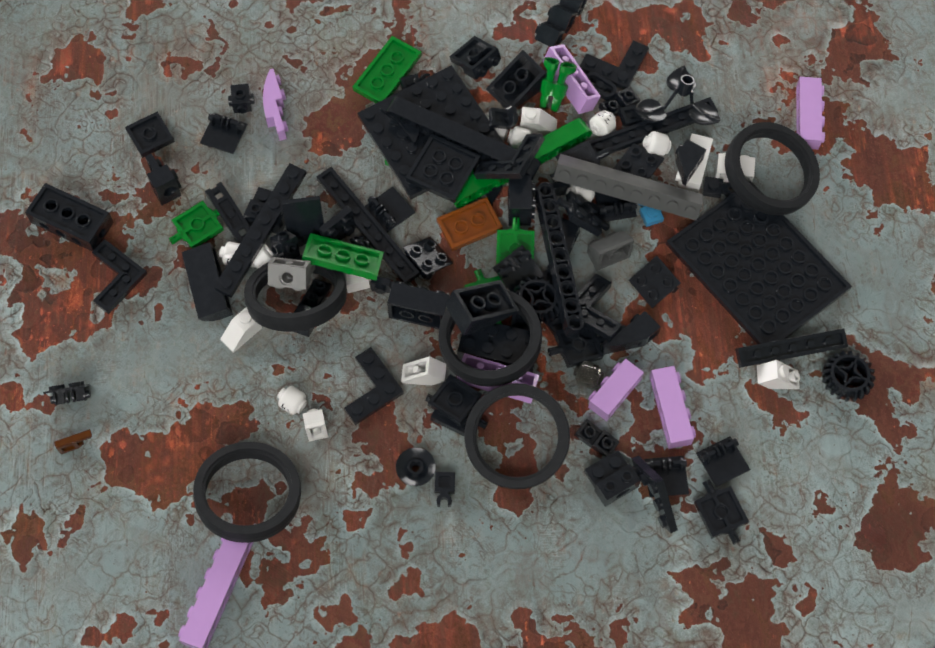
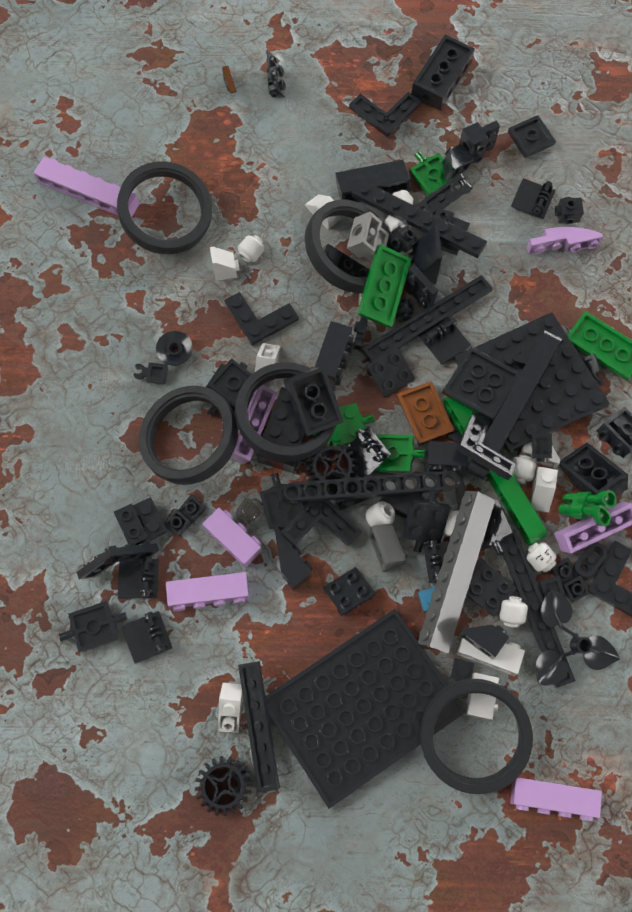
camera: 95 degrees right, 5 degrees up
none -> white head [366,501,395,526]
none -> black slope [442,144,475,181]

